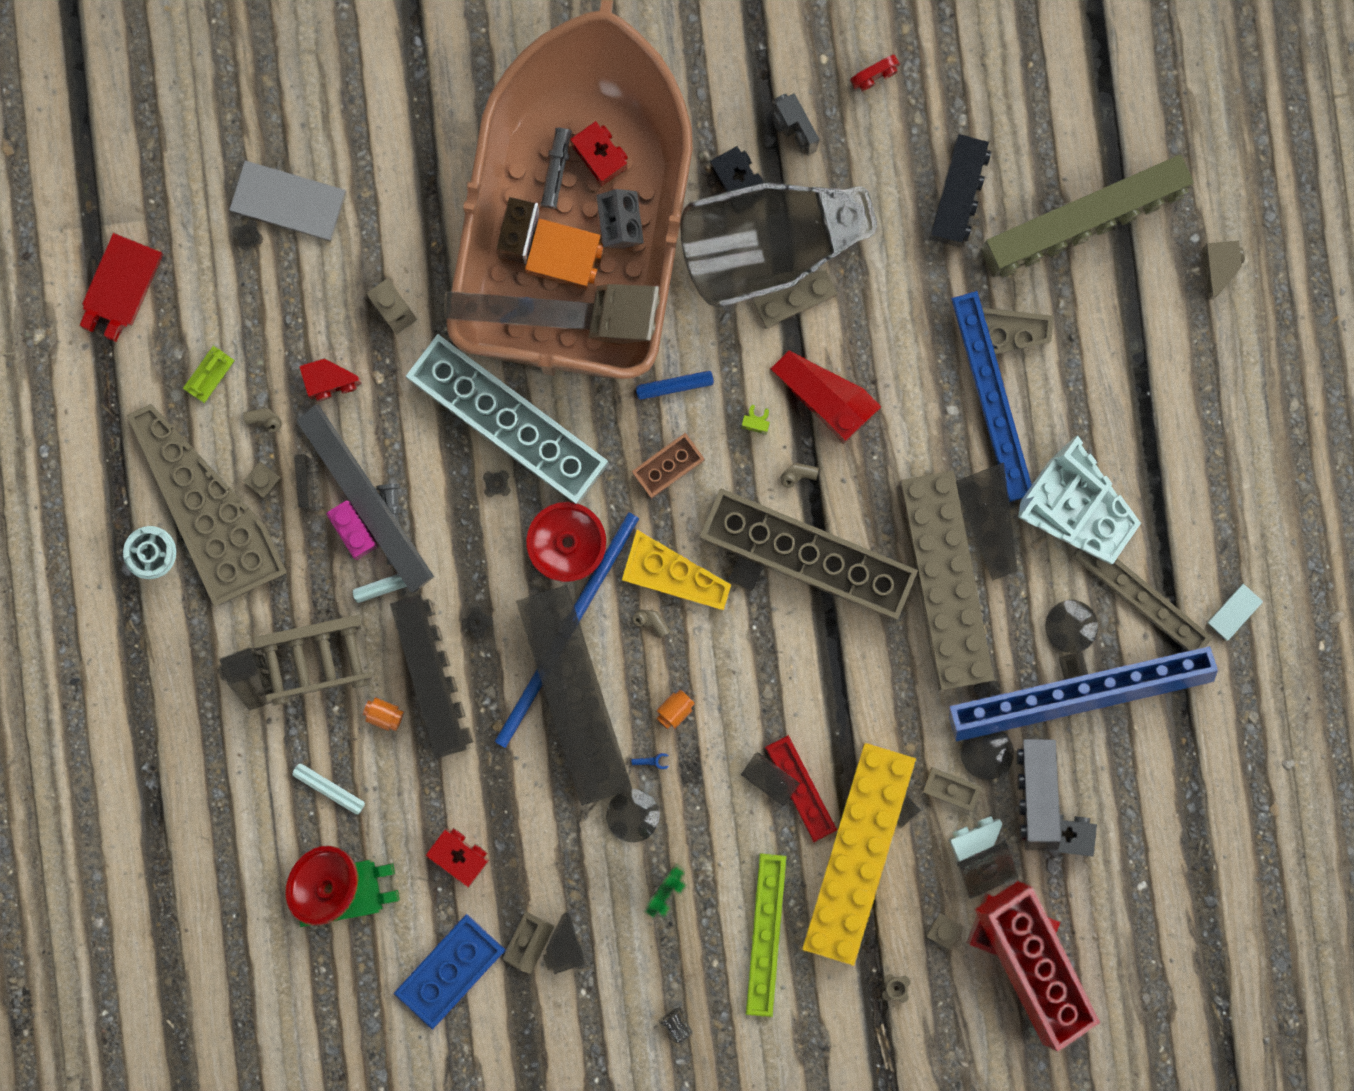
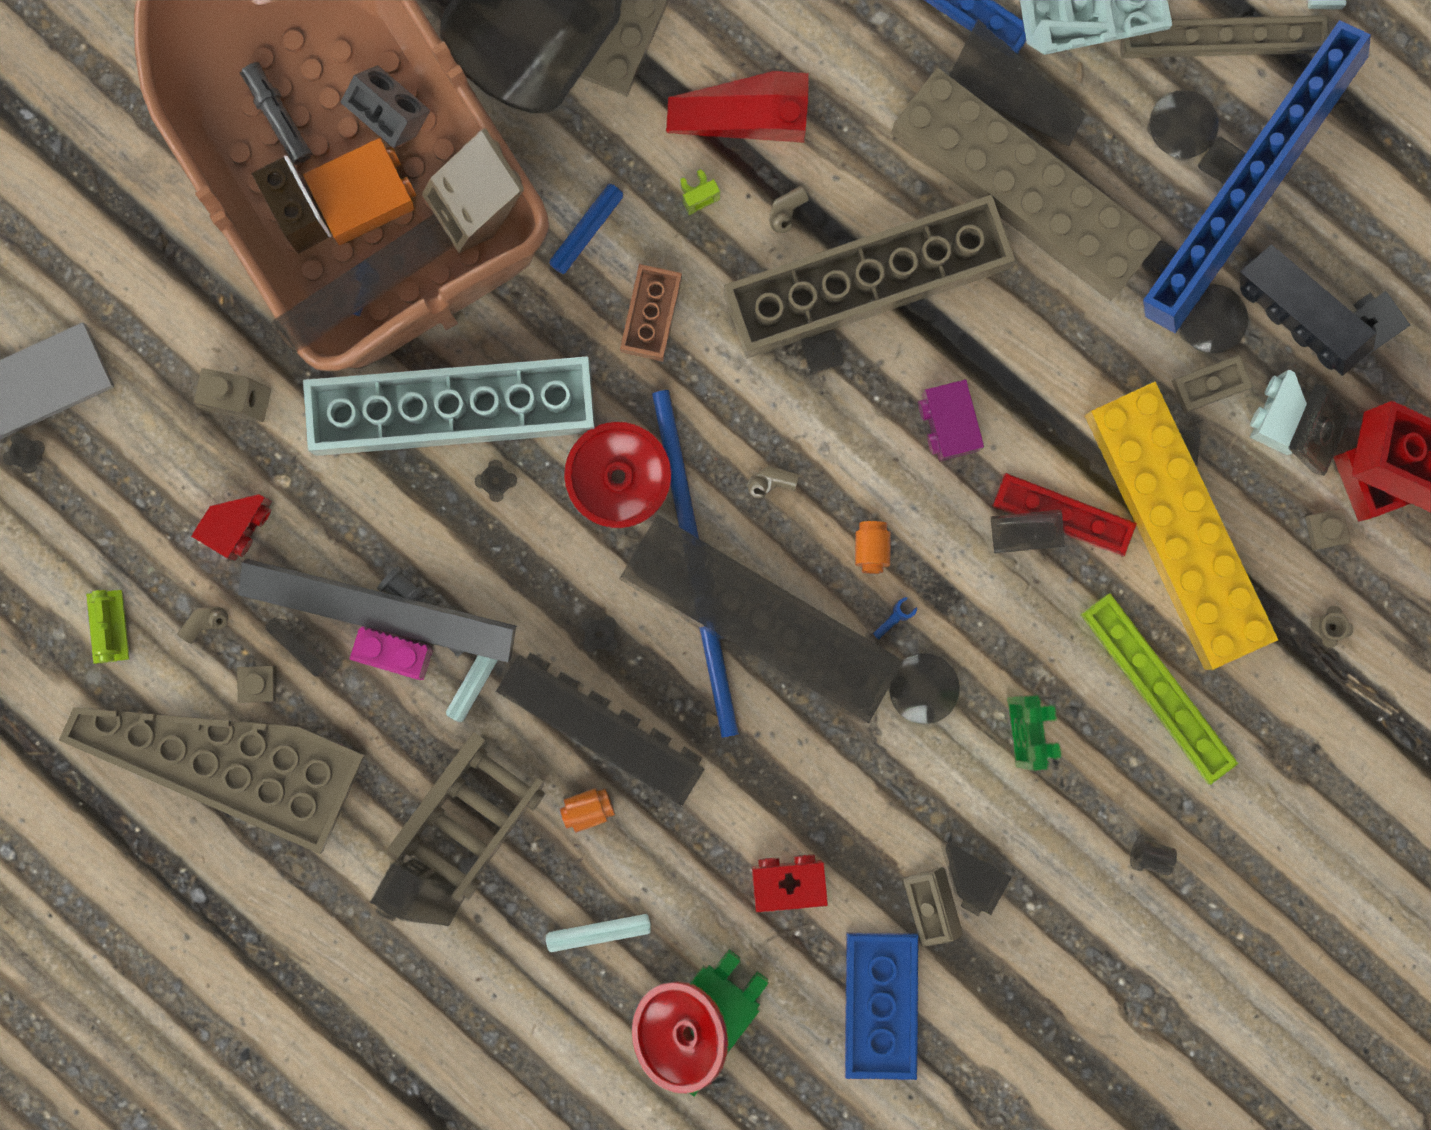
camera: 50 degrees left, 0 degrees up
light aqua cone [123,526,176,579] -> none
red brick [570,121,628,187] -> none
yellow wing [622,530,731,611] -> none
none -> magenta brick [918,379,984,462]

